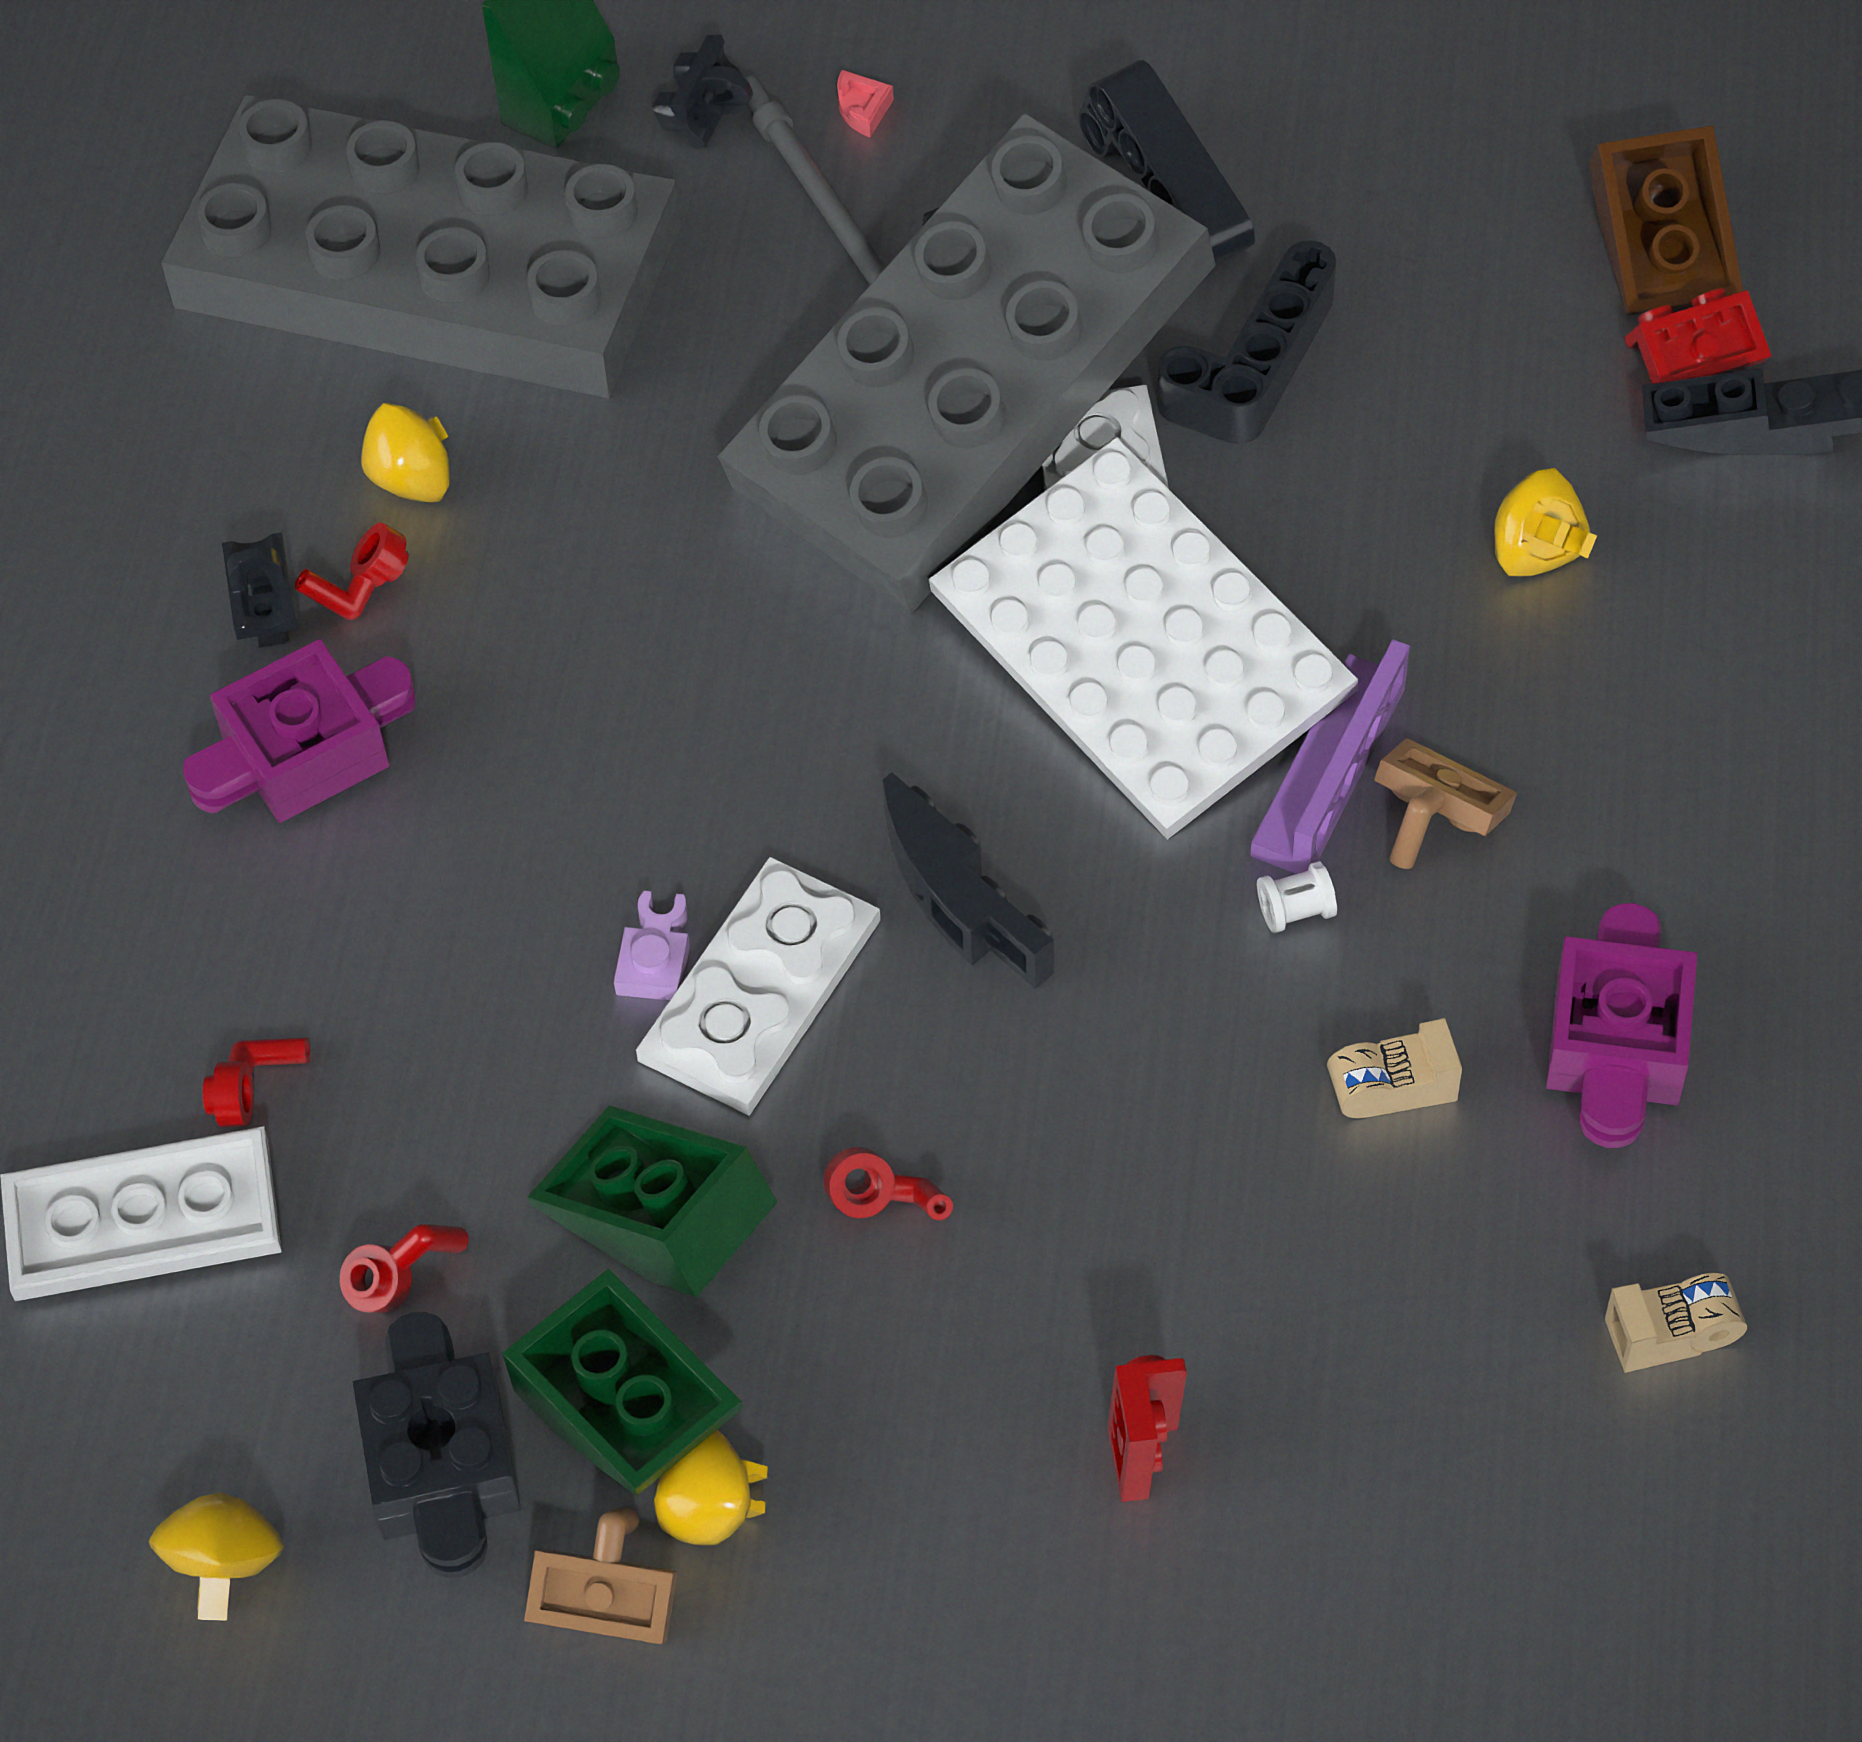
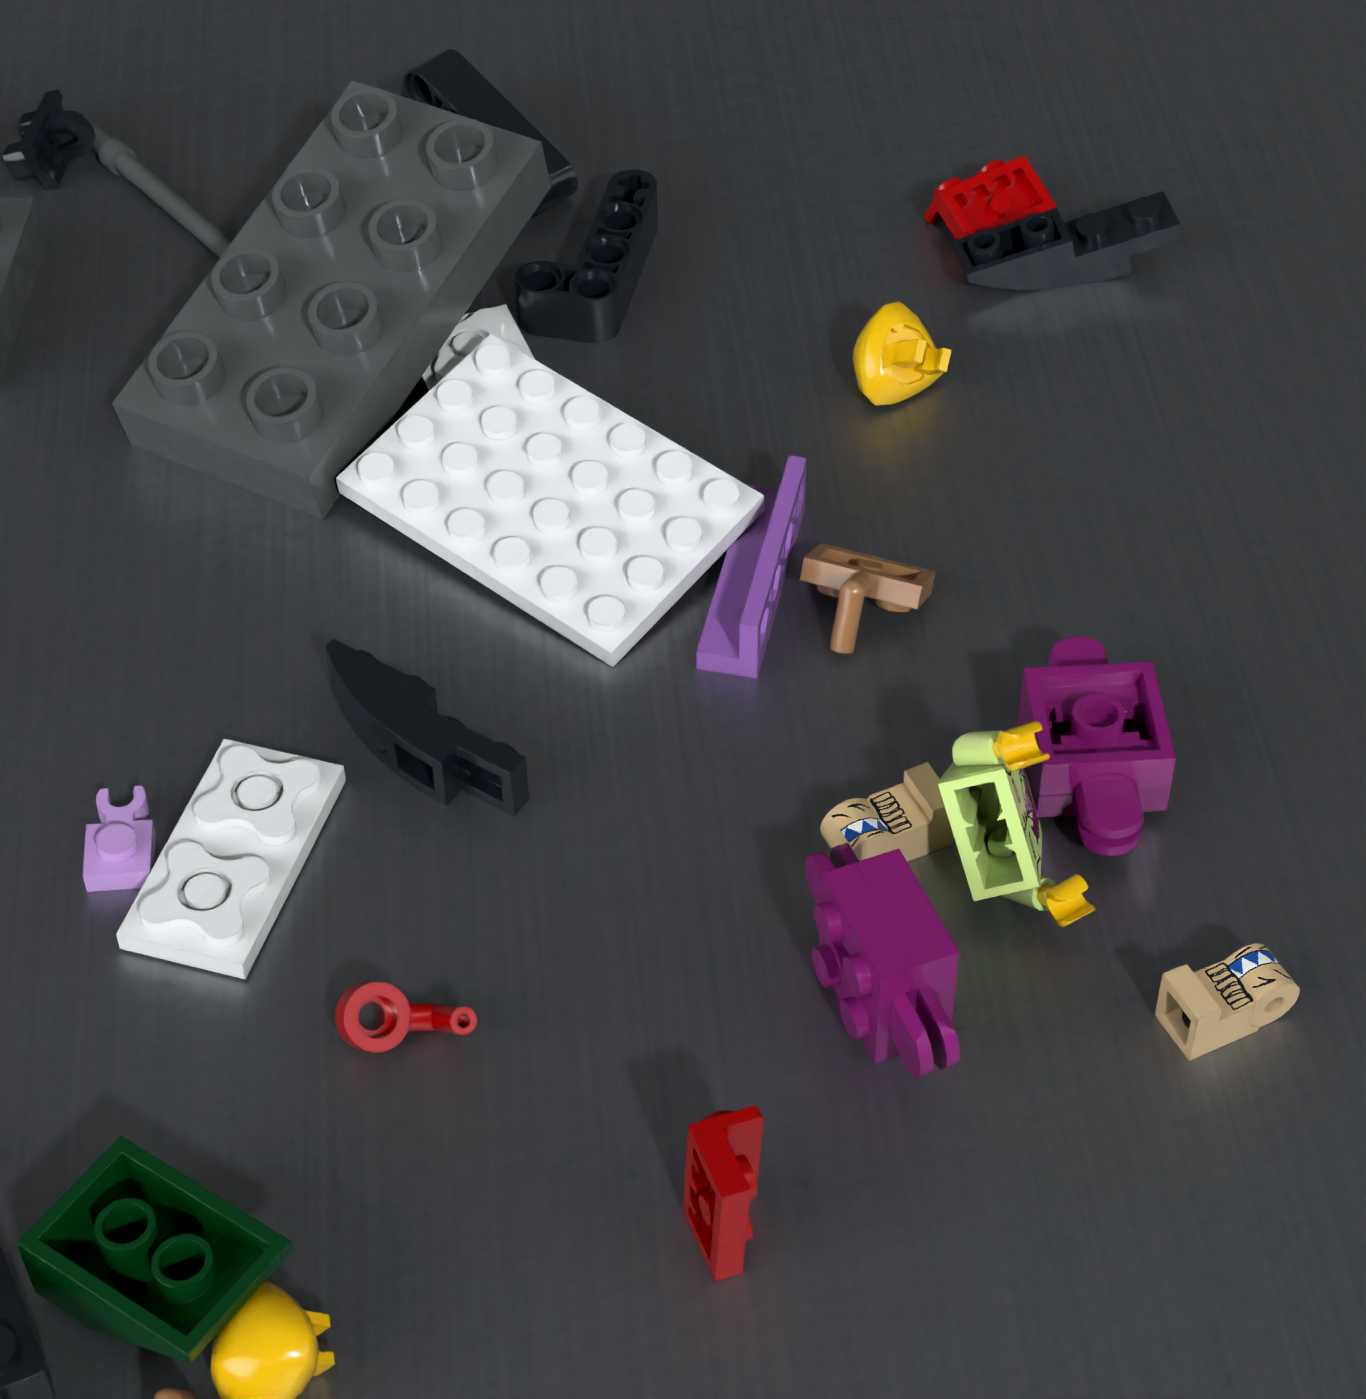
camera: 15 degrees left, 10 degrees down
dark green slope [527,1105,777,1297] -> none
coral tile [837,70,894,138] -> none
white bush [1257,861,1337,934] -> none
reddish brown slope [1588,125,1743,316] -> none
none -> magenta brick [805,843,960,1079]
none -> yellowish green torso [938,721,1096,927]

